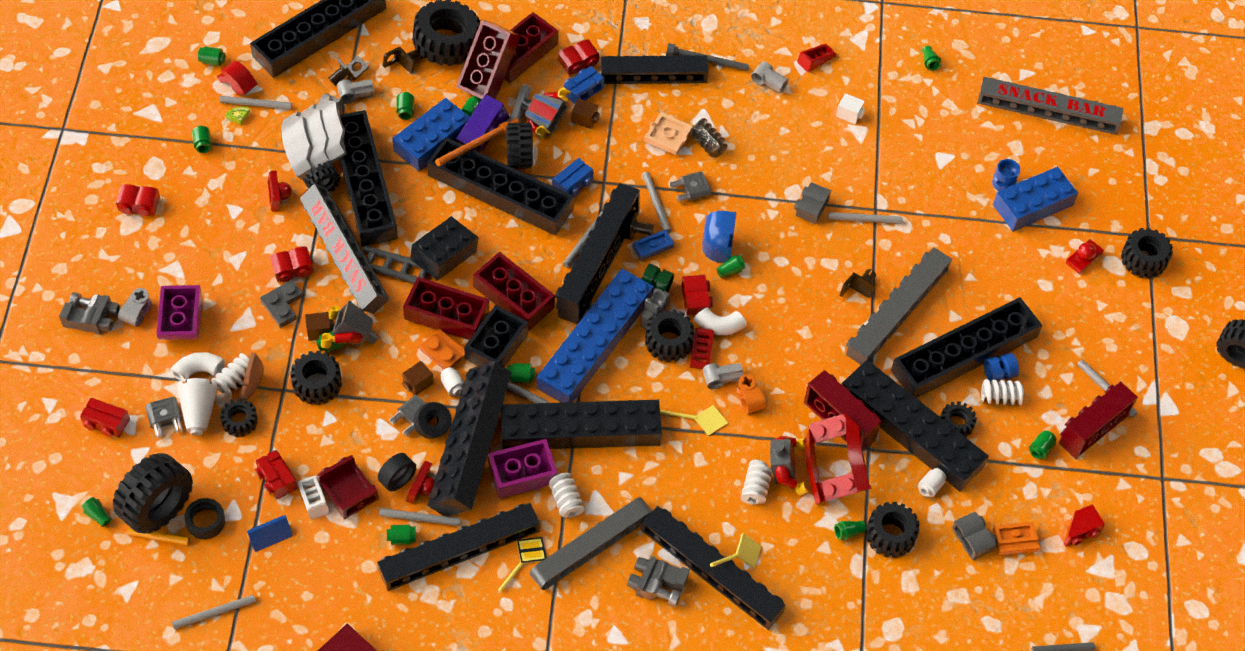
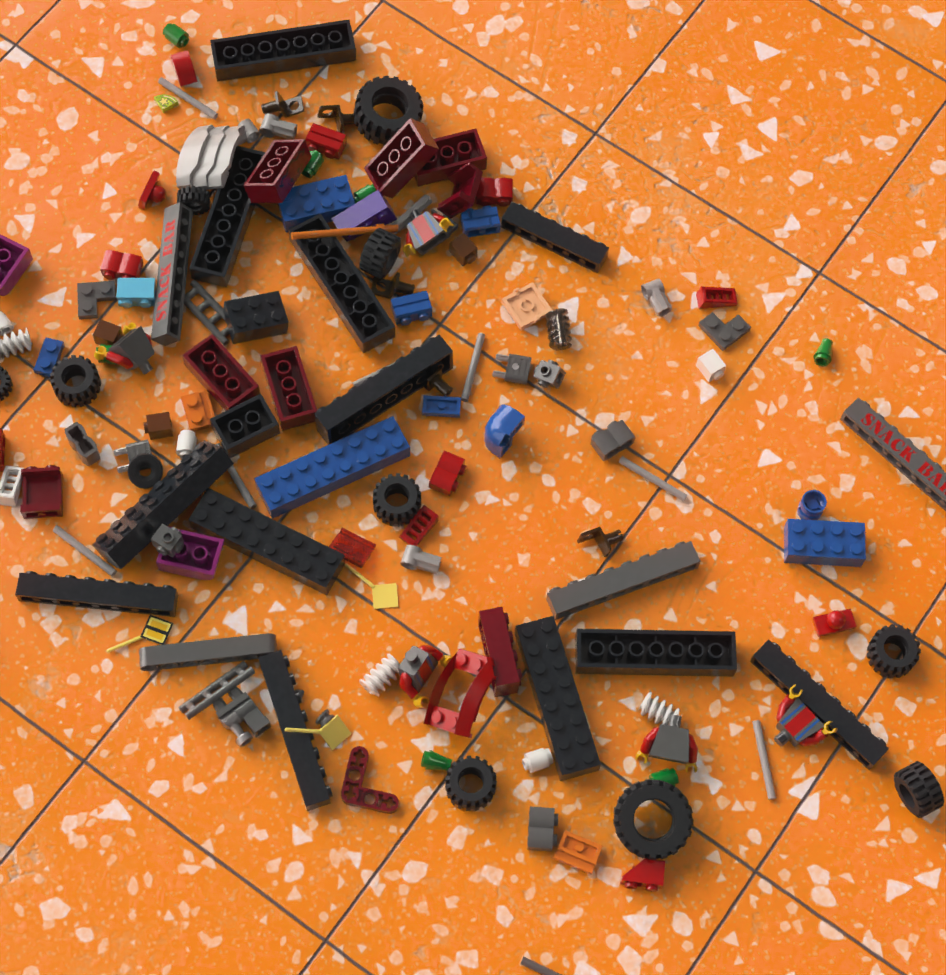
camera: 30 degrees right, 10 degrees up
red brick [116,184,160,216] -> none
green brick [192,125,212,153] -> none
nougat brick [240,352,264,402] -> none
black tyre [377,453,416,491] -> none
green brick [387,524,416,545] -> none
red tile [406,461,435,504] -> none
green brick [507,363,535,383] -> none
white piece [549,473,585,518] -> none
dark grey plate [640,288,670,329] -> none
dark green wheel [642,264,675,293] -> none
dark grey piece [666,43,749,71] -> none
white cylinder [693,307,747,336] -> none
green cone [716,255,746,278] -> none
orange piece [736,374,766,414] -> none
black tyre [940,401,977,438] -> none
blue wheel [984,353,1019,383] -> none
dark red brick [1059,381,1138,459] -> none
none -> blue plate [33,337,64,377]
none -> dark grey brick [64,422,100,466]
none -> medium azure brick [116,278,157,308]
none -> dark grey brick [151,523,184,558]
none -> dark grey bar [178,661,255,720]
none -> dark red brick [243,139,312,203]
none -> red brick [305,123,347,159]
none -> dark grey bush [315,709,335,728]
none -> clear red plate [329,527,376,568]
none -> dark red beam [341,746,399,814]
none -> dark brown bracket [371,272,415,299]
none -> dark red panel [437,163,483,219]
none -> dark grey brick [533,360,566,389]
none -> black tyre [613,779,694,860]
none -> dark grey torso [635,714,698,773]
none -> dark grey plate [698,312,751,351]
none -> black brick [750,639,889,770]
none -> torso [774,684,838,747]

